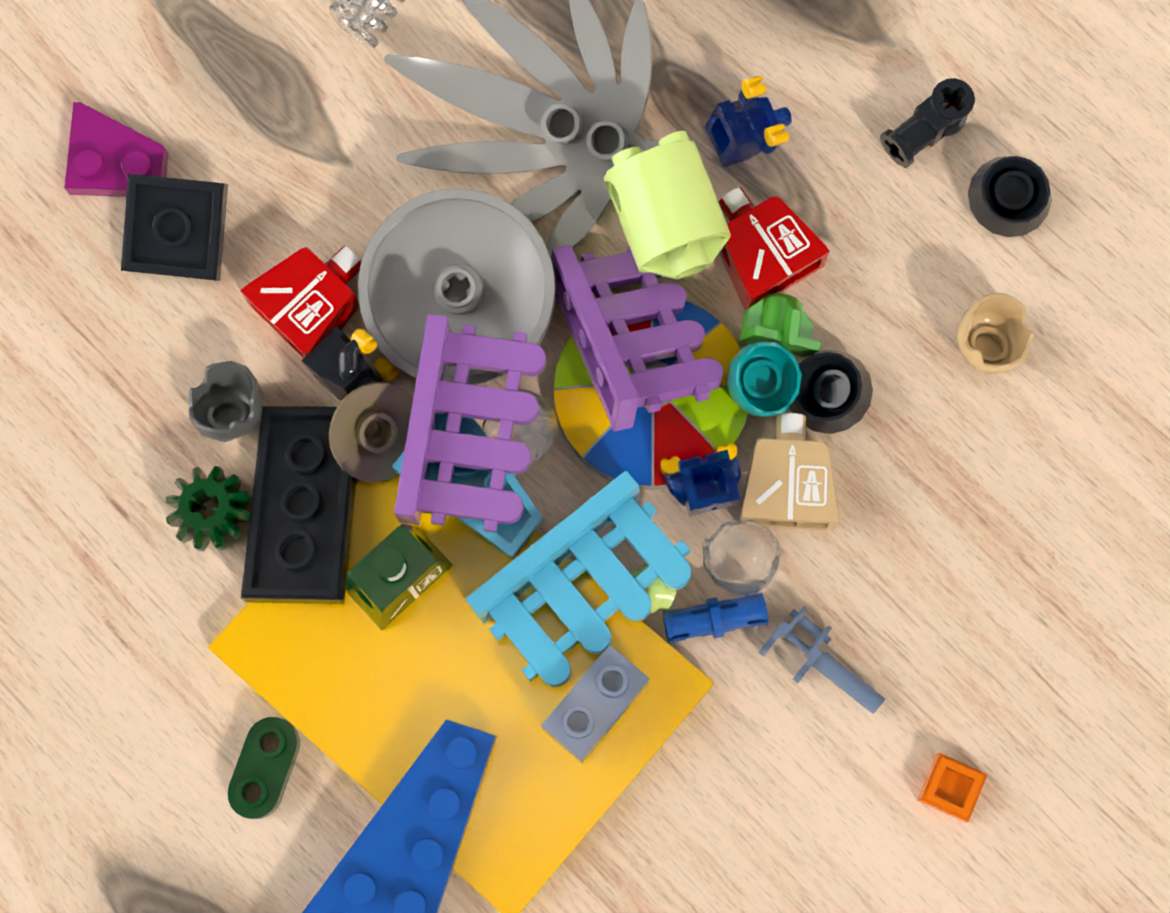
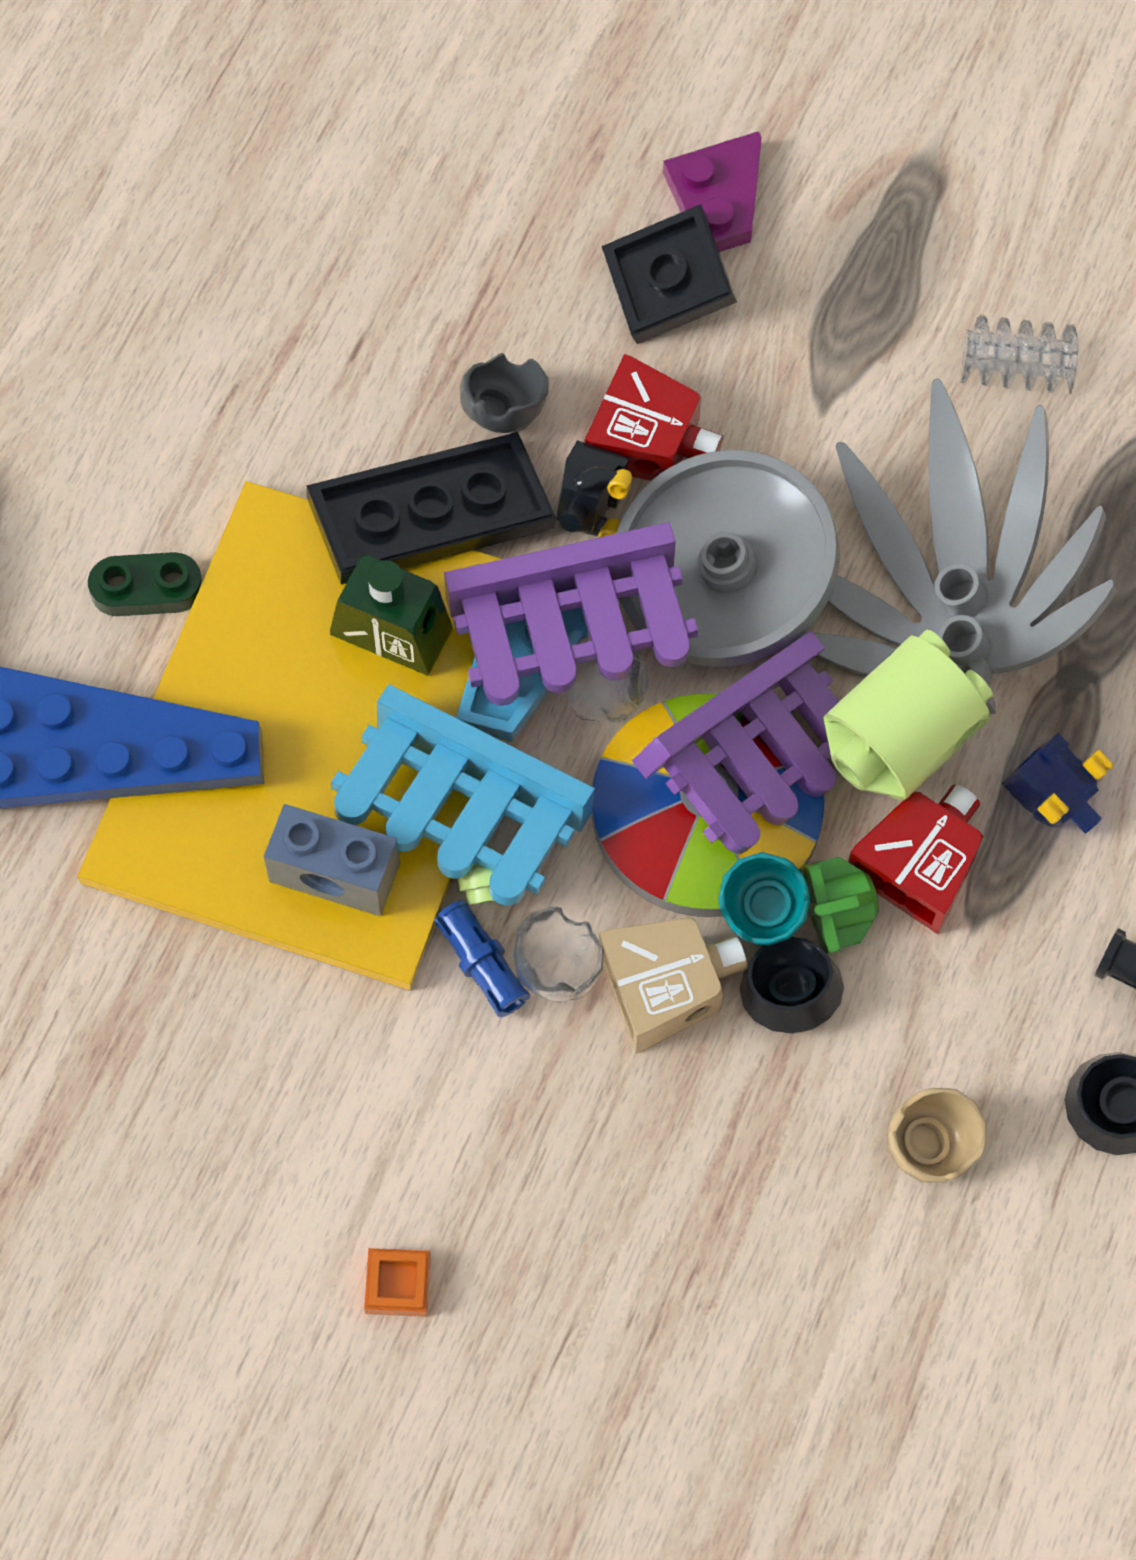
camera: 65 degrees right, 10 degrees down
dark green gear [166,466,252,552] -> none
dark tan dish [329,382,413,483] -> none
clear blue piece [660,443,741,516] -> none
sand blue piece [758,606,885,714] -> none

